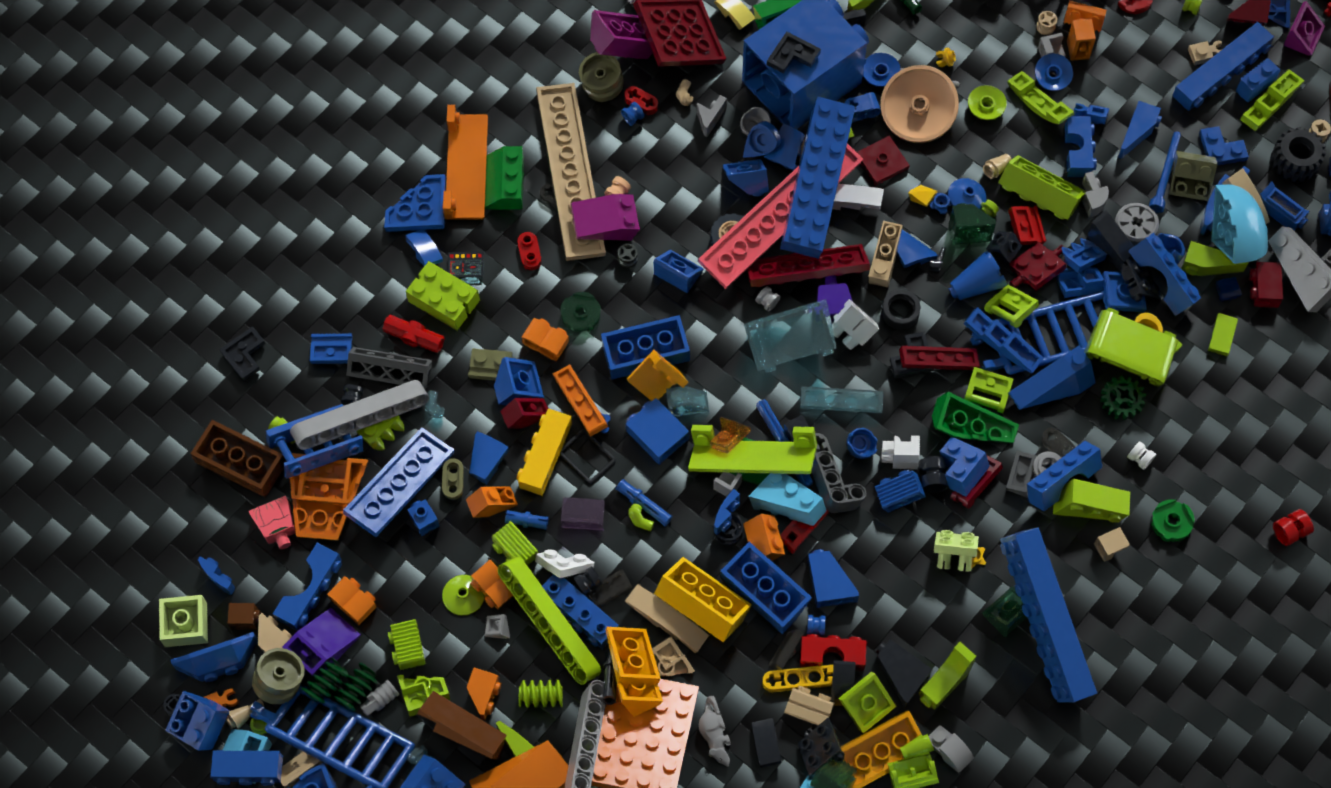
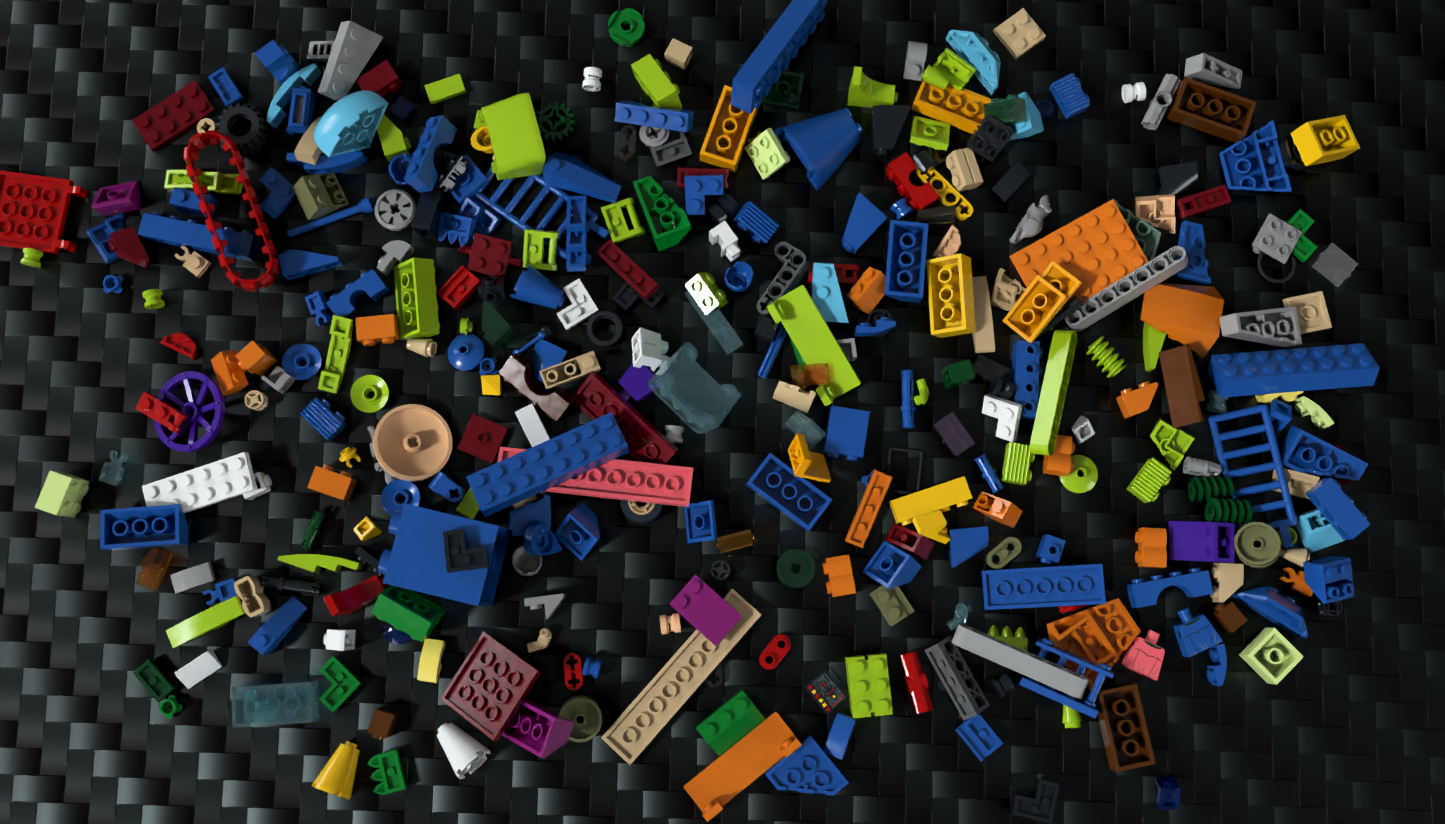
camera: 130 degrees left, 15 degrees up
none -> red piece [184,130,280,292]
none -> medium azure slope [267,64,322,129]
none -> blue brick [300,397,347,442]
none -> orange brick [307,464,357,502]
none -> yellow slope [353,516,383,542]
none -> orange brick [355,314,400,346]
none -> arch [499,352,576,421]
none -> blue hinge [513,331,546,354]
none -> white plate [556,279,599,331]
none -> bracket [685,272,728,315]
none -> light orange brick [700,85,759,172]
none -> clear orange piece [716,529,754,553]
none -> tan slope [773,381,816,413]
none -> blue cone [775,108,863,191]
none -> yellow slope [912,510,950,544]
none -> light nougat plate [932,224,961,258]
none -> dark green brick [941,359,976,390]
none -> clear blue bracket [1155,777,1181,810]
none -> blue torso [1173,607,1223,657]

